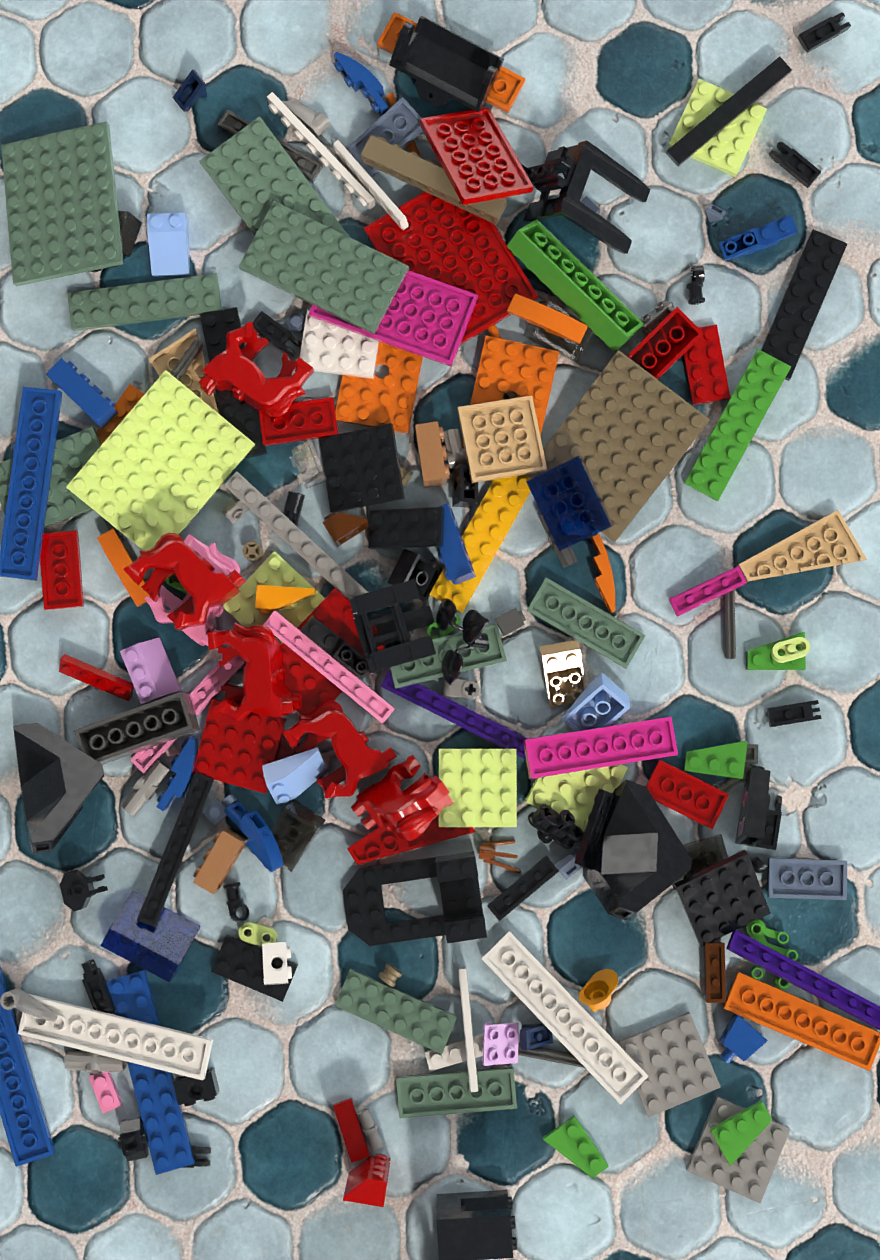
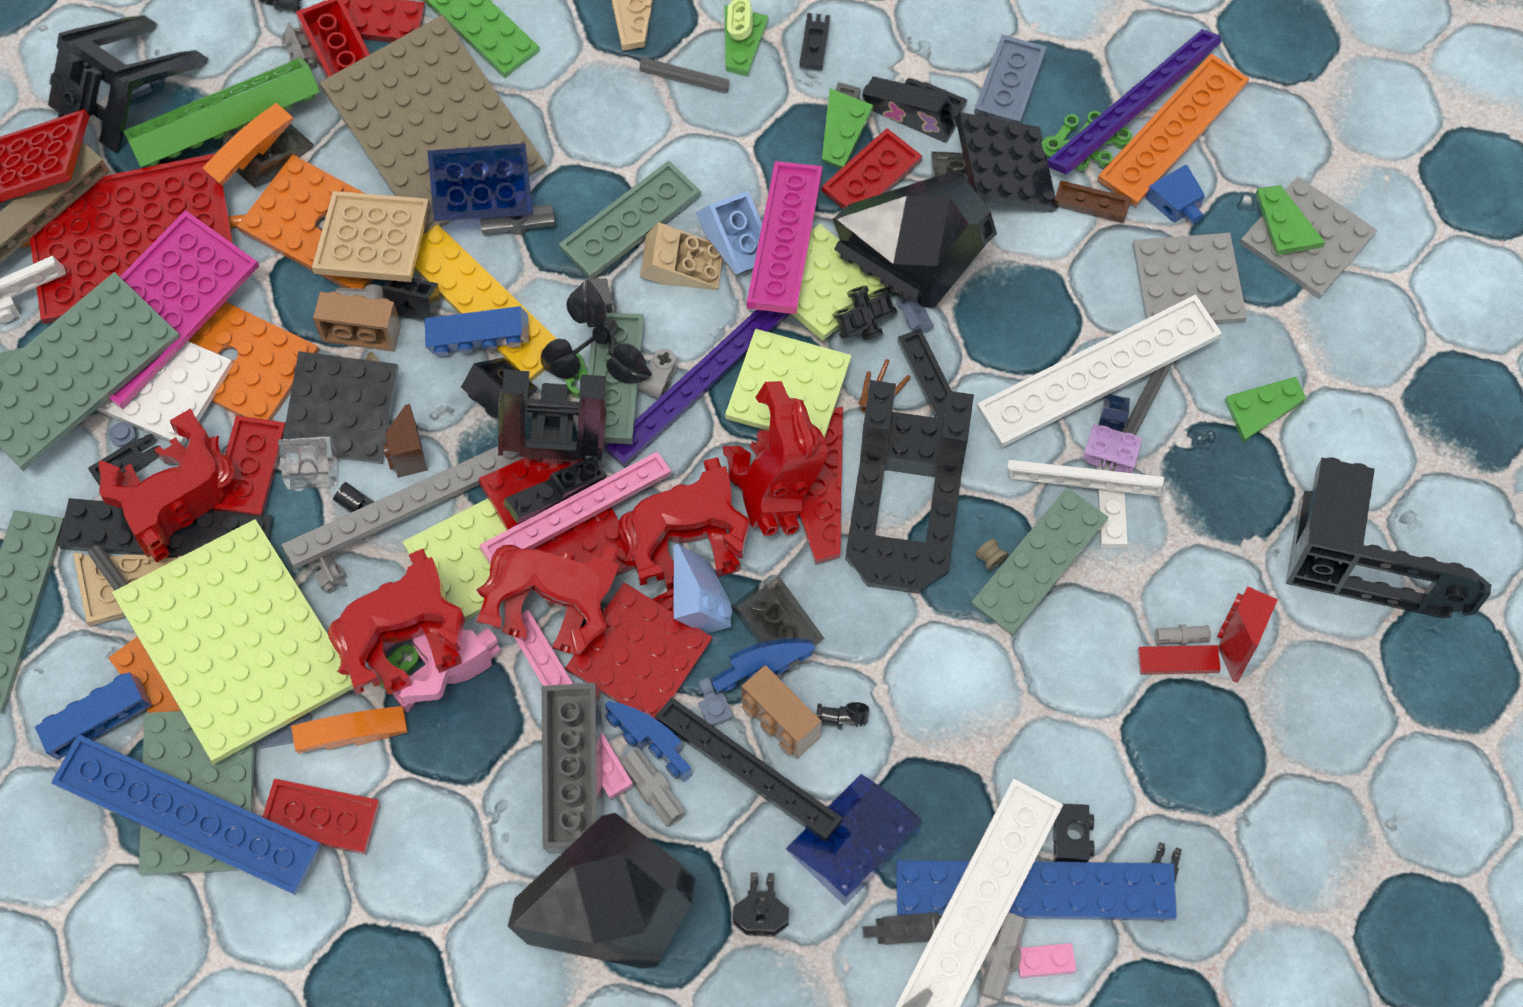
camera: 75 degrees left, 20 degrees down
red plate [59,654,134,701] -> none
black hinge [118,1116,149,1162] -> none
lavender slope [120,637,181,705] -> none
black plate [211,934,298,1002] -> none
yellowish green plate [239,922,278,946] -> none
dark tan wheel [242,541,263,562] -> none
light orange slope [255,585,316,614] -> none
white brick [262,942,292,985] -> none
black plate [368,507,444,550] -> none
sand green plate [396,1067,517,1119] -> none
light orange piece [578,969,619,1012] -> none
orange slope [590,534,615,614] -> none
dark pink tile [669,566,747,617] -> none

